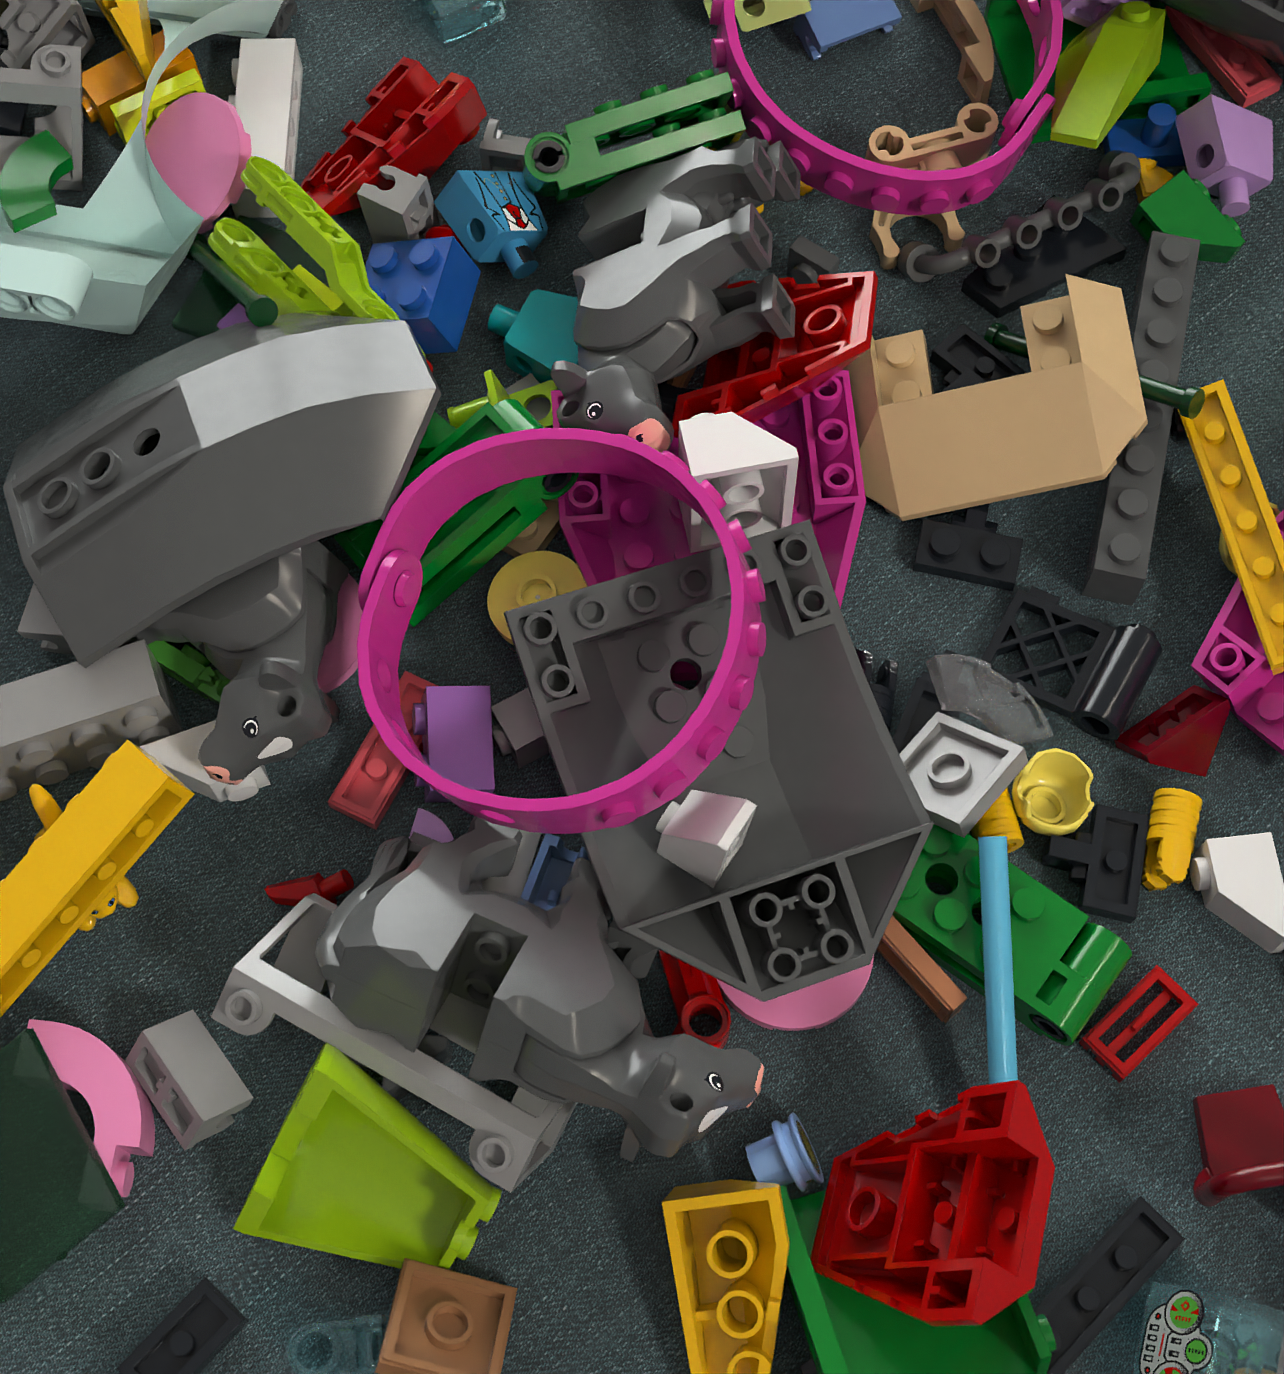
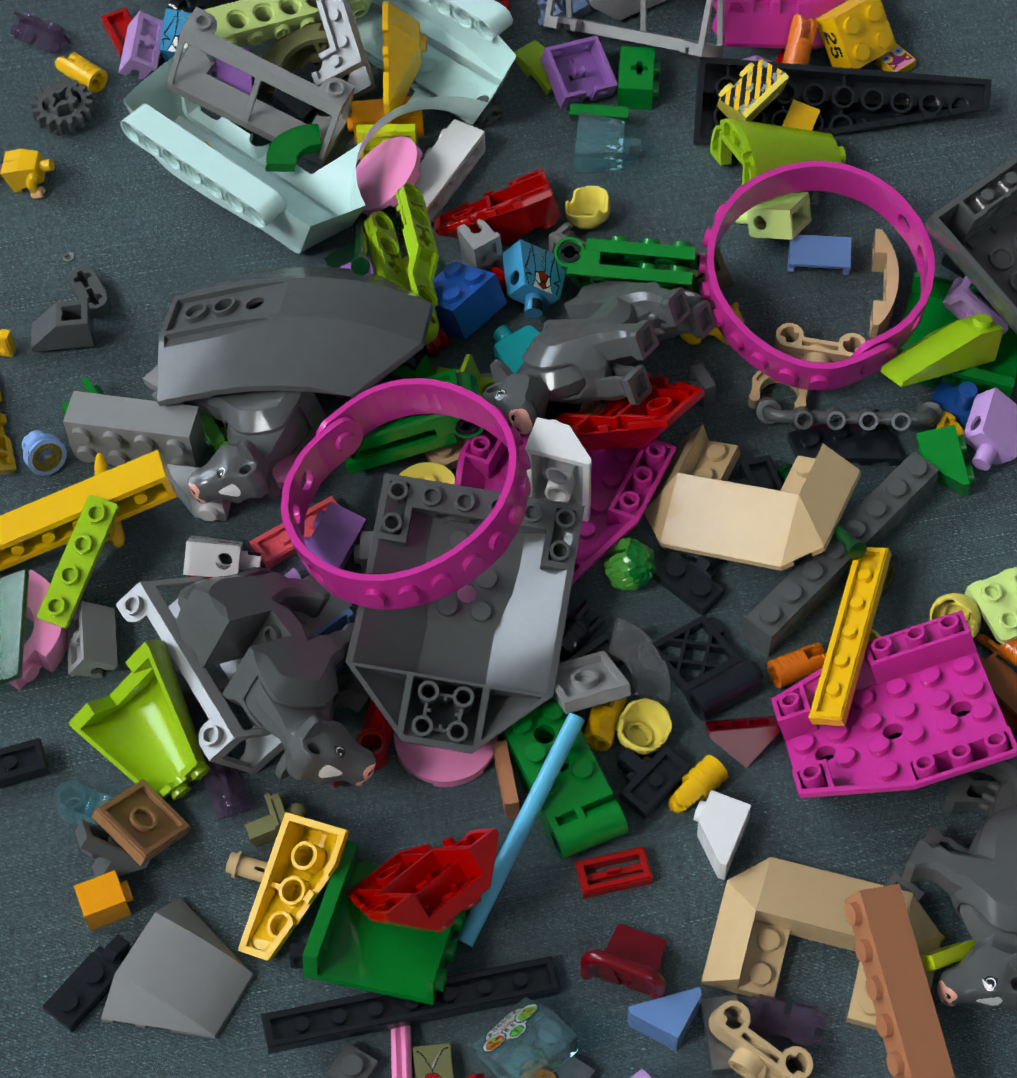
camera: 30 degrees right, 10 degrees down
white slope [655,790,757,888] -> none
light blue piece [745,1112,824,1192] -> none
none -> lime bracket [37,495,120,629]
none -> white torso [183,536,262,577]
none -> clear purple hinge [203,751,251,821]
none -> tan pin [226,851,268,883]
none -> olive piece [245,792,306,847]
none -> light yellow hair [565,186,610,230]
none -> piece [604,538,657,591]
none -> orange hinge [767,642,827,689]

